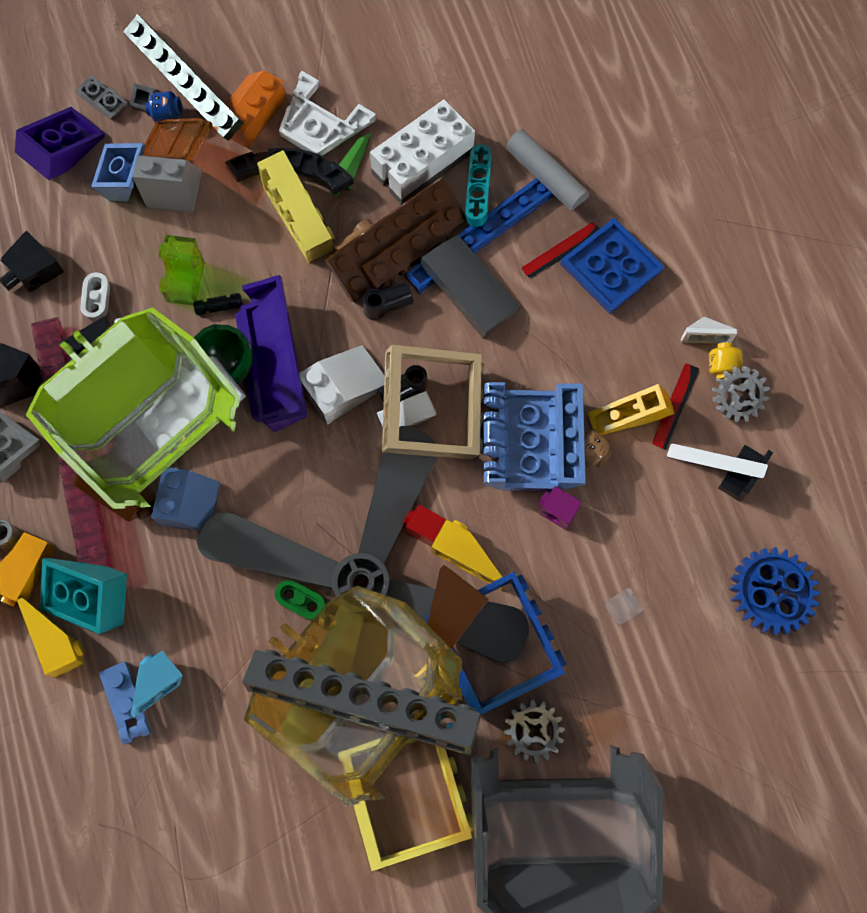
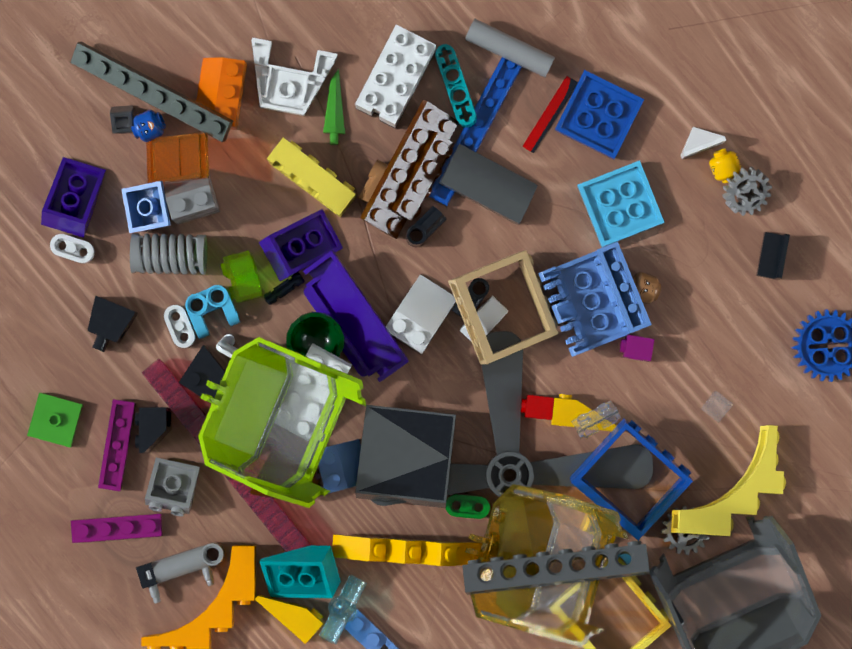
camera: 20 degrees left, 15 degrees up
light grey slope [76,75,127,120] -> none
medium azure slope [131,651,183,718] -> none
black tile [225,148,354,194] -> none
reddish brown slope [424,565,489,655] -> none
yellow slope [588,384,675,435] -> none
red sticker [652,363,699,450] -> none
white sticker [667,444,768,478] -> none
none -> white plate [50,234,95,264]
none -> light grey piece [130,233,207,275]
none -> medium azure piece [185,285,241,339]
none -> dark purple slope [259,209,343,281]
none -> clear light blue piece [319,575,367,645]
none -> yellow arch [332,535,482,566]
none -> tile [355,405,456,508]
none -> clear hinge [571,401,621,439]
none -> medium azure plate [577,161,665,248]
none -> light yellow arch [671,425,786,536]

